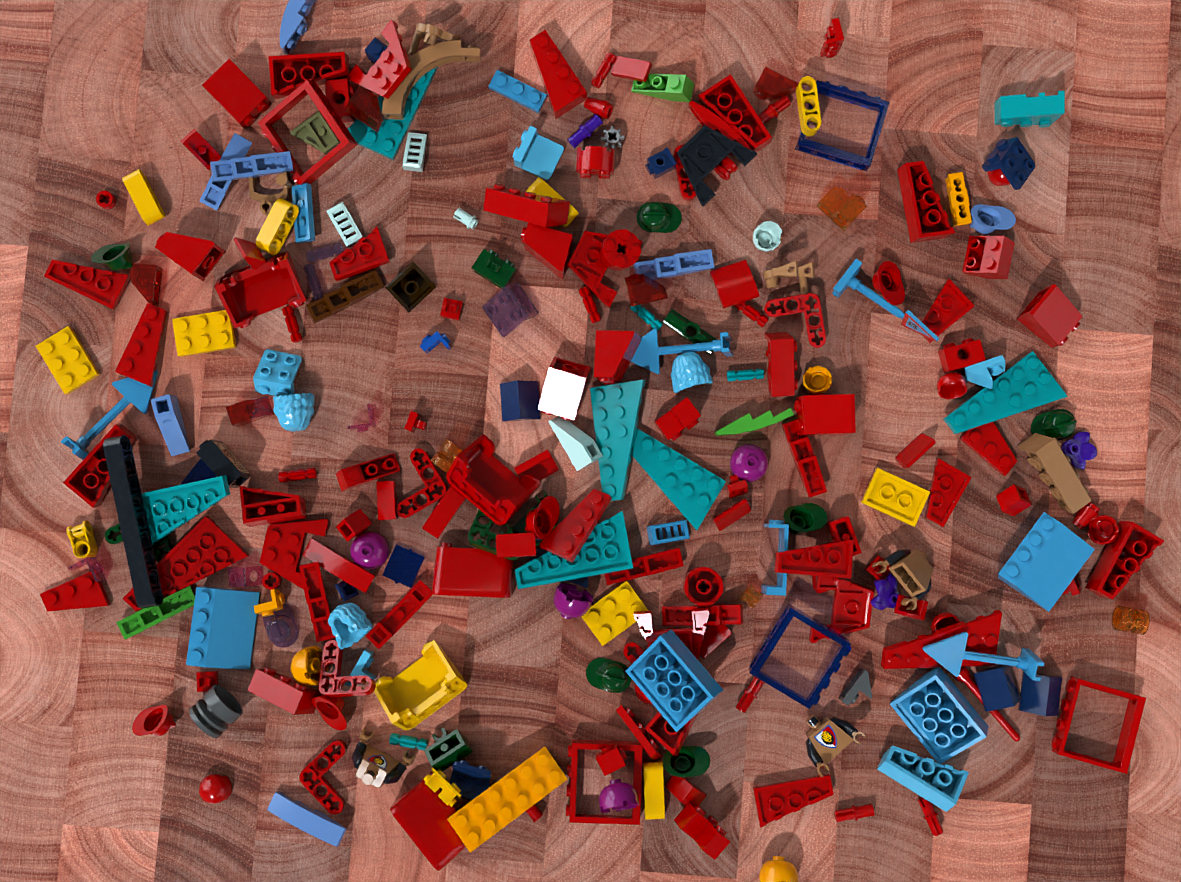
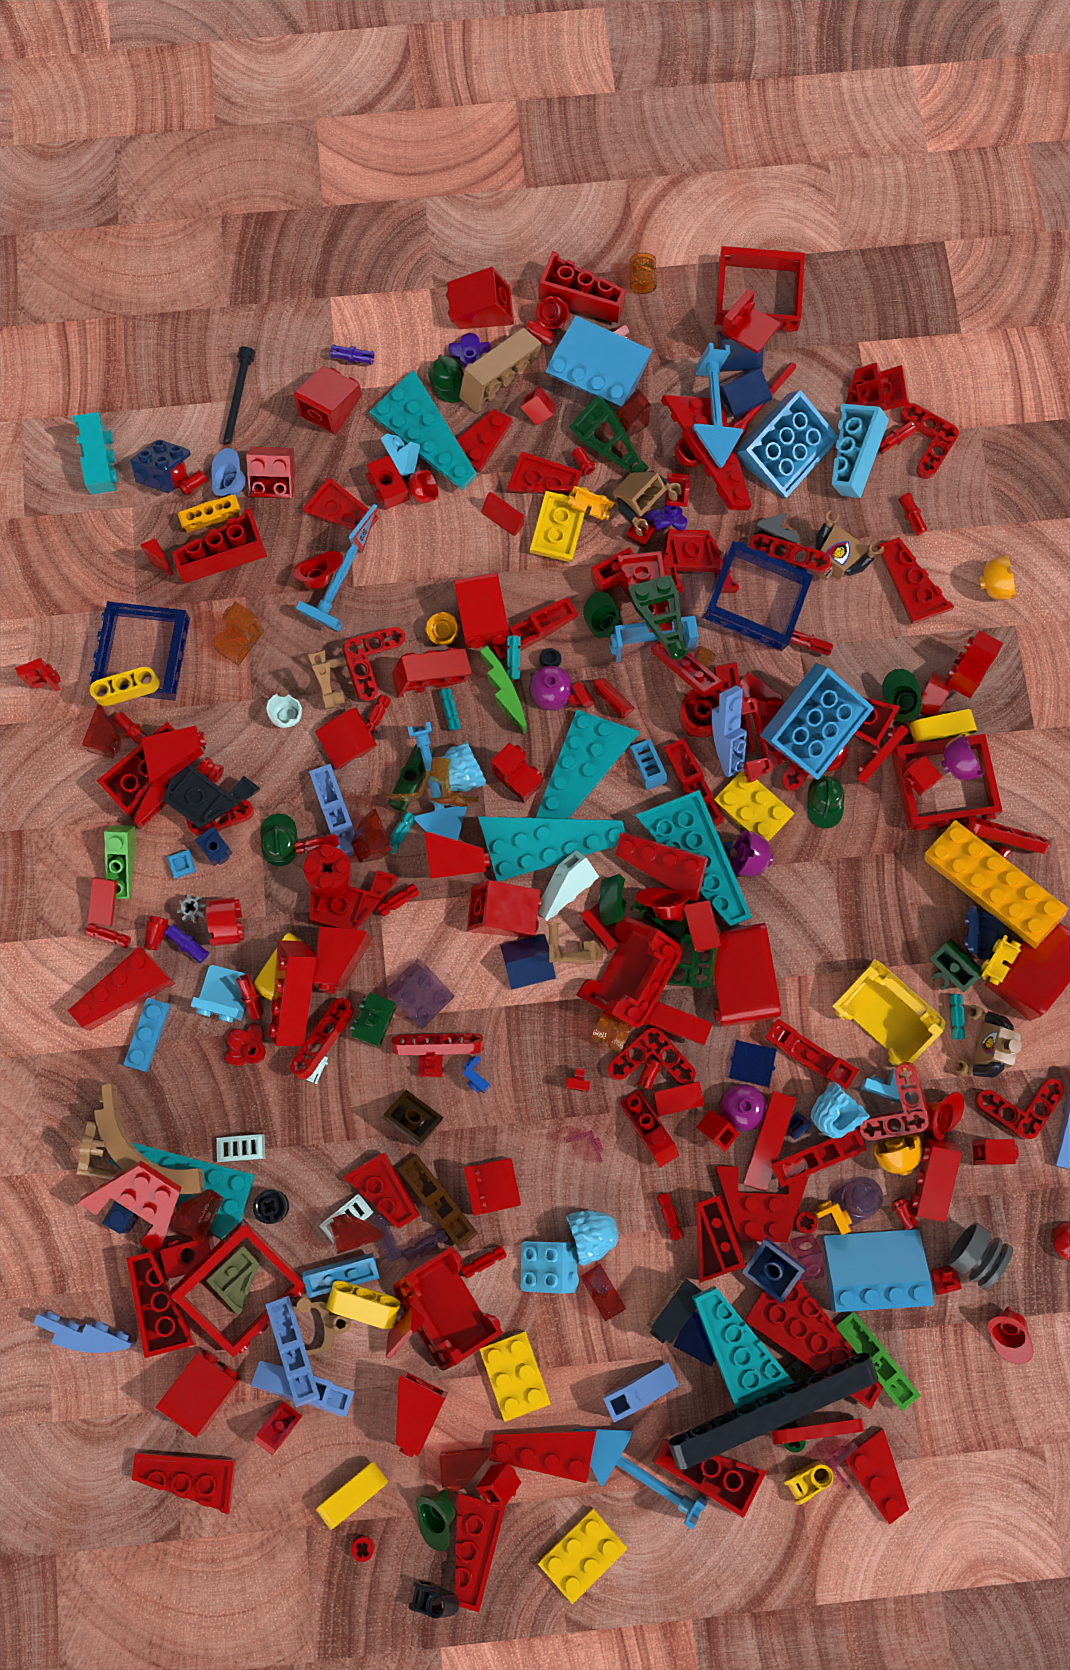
camera: 100 degrees left, 10 degrees down
none -> red wing [132,1452,236,1515]
none -> red slope [140,538,173,576]
none -> red slope [141,725,207,787]
none -> dark azure tile [167,849,197,879]
none -> red pin [178,470,207,495]
none -> black piece [223,346,256,444]
none -> red plate [224,1023,266,1066]
none -> red axle [236,974,263,1021]
none -> black wheel [253,1189,289,1224]
none -> red beam [290,998,354,1080]
none -> red axle [295,834,339,855]
none -> clear red slope [329,1214,386,1254]
none -> dark purple pin [330,344,375,365]
none -> clear orange plant [378,757,480,807]
none -> red beam [391,1033,484,1056]
none -> black piece [408,1579,459,1619]
none -> red slope [446,266,514,329]
none -> red bracket [464,1158,521,1216]
none -> red brick [476,1463,522,1507]
none -> teal axle [507,635,521,679]
none -> black plate [539,648,561,667]
none -> medium nougat piece [546,922,603,965]
none -> light orange hinge [567,486,615,520]
none -> dark green plate [569,395,649,473]
none -> red pin [571,447,595,475]
none -> dark green slope [599,874,627,926]
none -> clear red slope [616,389,651,438]
none -> dark green plate [628,575,688,660]
none -> red pin [637,1058,662,1090]
none -> red plate [651,641,722,698]
none -> medium blue slope [712,685,747,777]
none -> red bracket [722,289,780,353]
none -> dark blue slope [742,1237,807,1304]
none -> red beam [749,534,832,574]
none -> red beam [771,1418,865,1444]
none -> red slope [845,362,910,411]
none -> red pin [891,1197,919,1230]
none -> red beam [900,403,959,479]
none -> red beam [965,816,1051,854]
none -> red brick [972,1139,1019,1166]

